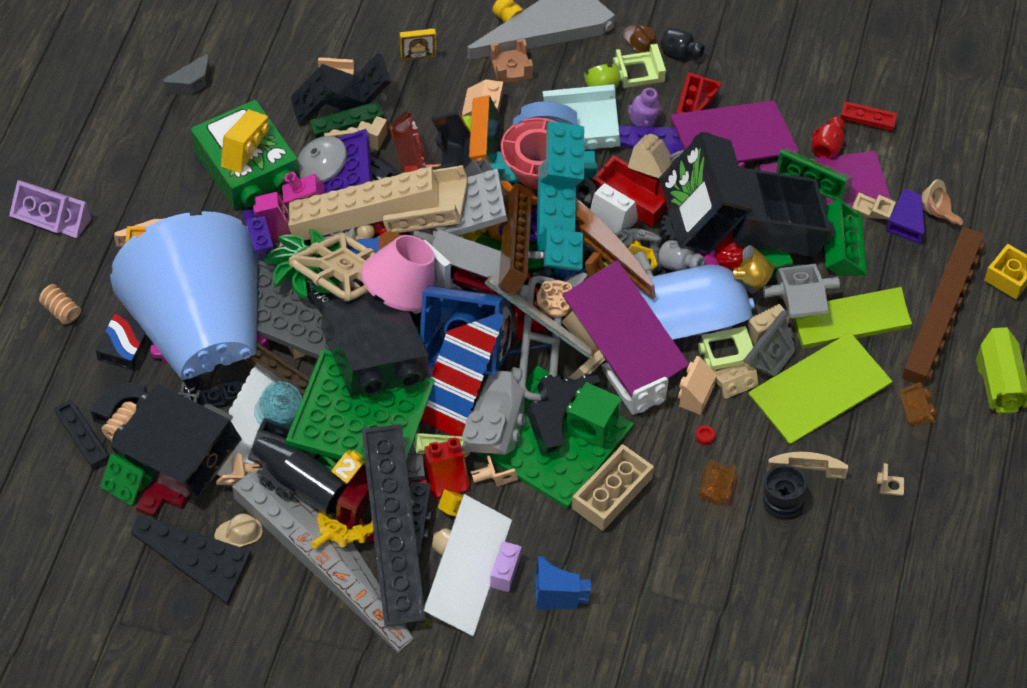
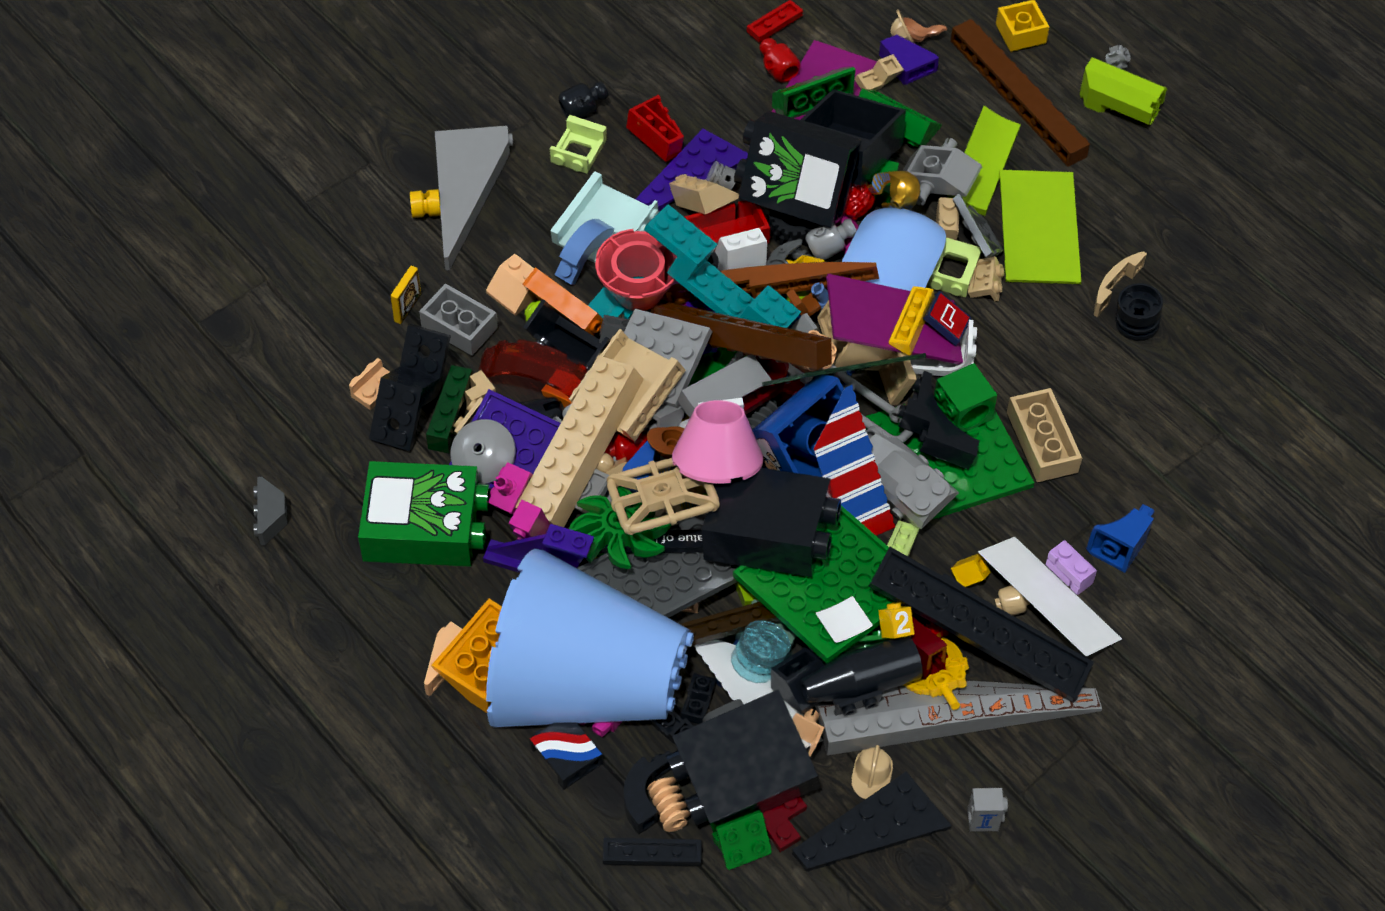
camera: 55 degrees left, 0 degrees up
lavender slope [9,180,92,238] -> none
light nougat piece [39,284,82,324] -> none
yellow wedge [221,109,269,174] -> none
red hips [423,437,470,499] -> none
light nougat bracket [471,455,518,487] -> none
nougat panel [490,39,533,84] -> none
lime cylinder [584,64,620,89] -> none
reddish brown piece [623,25,659,53] -> none
medium lavender piece [628,88,662,127] -> none
magenta piece [670,100,799,163] -> none
light nougat slope [678,356,717,415] -> none
red tile [695,425,715,446] -> none
clear orange bracket [698,459,736,505] -> none
tan bracket [877,463,904,496] -> none
clear orange bracket [899,382,937,426] -> none
none -> light grey brick [419,283,498,356]
none -> white sticker [816,596,872,643]
none -> yellow slope [889,286,934,356]
none -> tile [923,290,971,346]
none -> light grey brick [968,788,1008,831]

